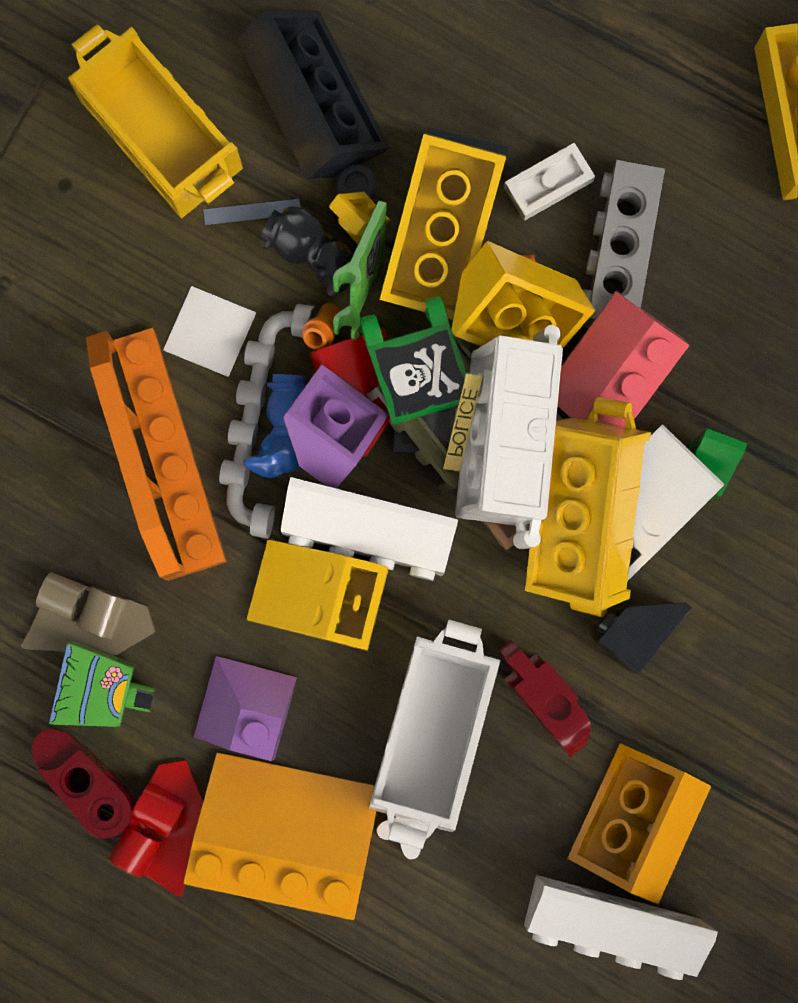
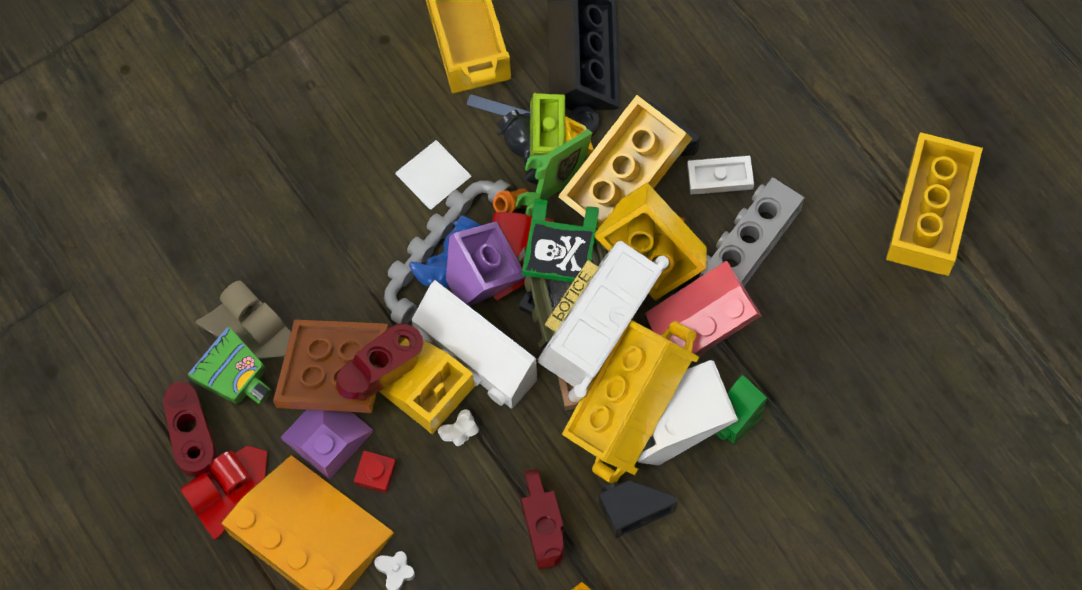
camera: 30 degrees right, 15 degrees down
orange plate [86,328,227,581] -> none
white container [368,620,500,849] -> none
none -> dark orange plate [273,320,389,413]
none -> dark red piece [336,324,424,400]
none -> red plate [354,451,396,494]
none -> white piece [438,409,479,446]
none -> lime slope [530,93,565,157]

